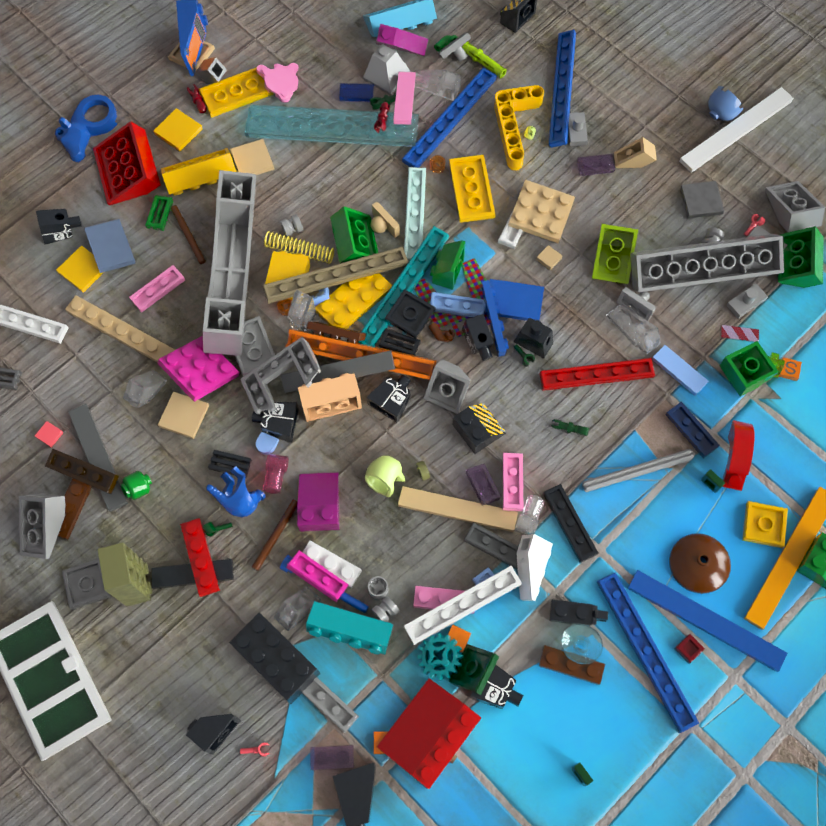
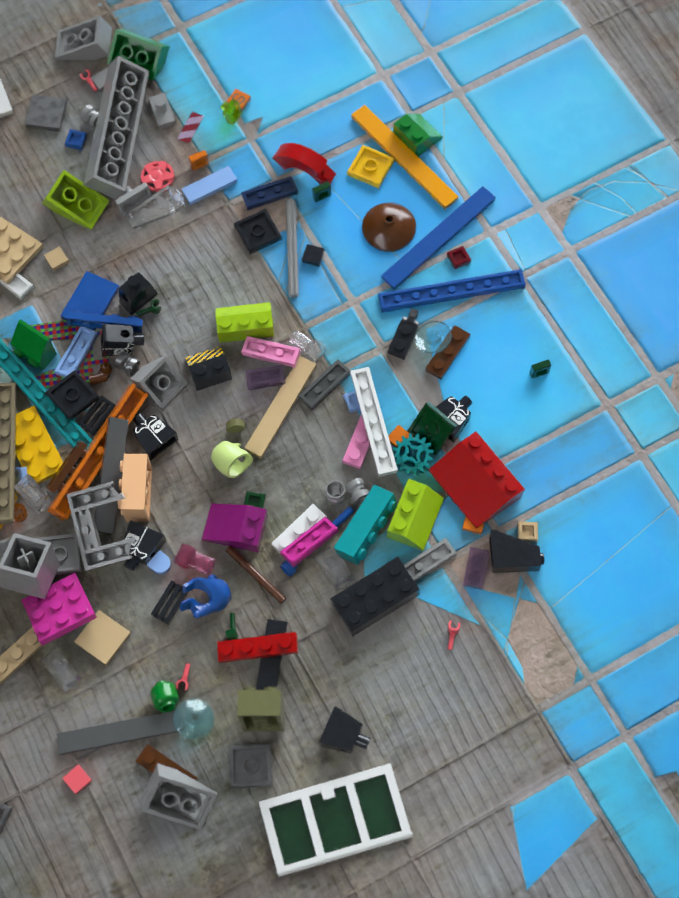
camera: 75 degrees left, 0 degrees up
dark brown plate [45,449,119,494] -> none
black slope [186,714,241,755] -> none
white slope [517,534,553,601] -> none
red tile [539,358,655,391] -> none
black tile [543,484,599,563] -> none
dark green piece [551,419,589,436] -> none
green slope [719,341,779,397] -> none
none -> blue tile [65,129,87,151]
none -> flat silver wheel [114,351,141,376]
none -> coral wheel [141,161,174,192]
none -> clear light blue dish [173,699,214,739]
none -> coral hand [176,663,191,691]
none -> orange tile [189,150,209,171]
none -> lime slope [216,302,274,343]
none -> black tile [234,209,282,254]
none -> dark green tile [244,491,266,508]
none -> black tile [302,244,325,267]
none -> black torso [319,706,371,754]
none -> lime slope [387,479,444,551]
none -> tan tile [517,522,538,543]

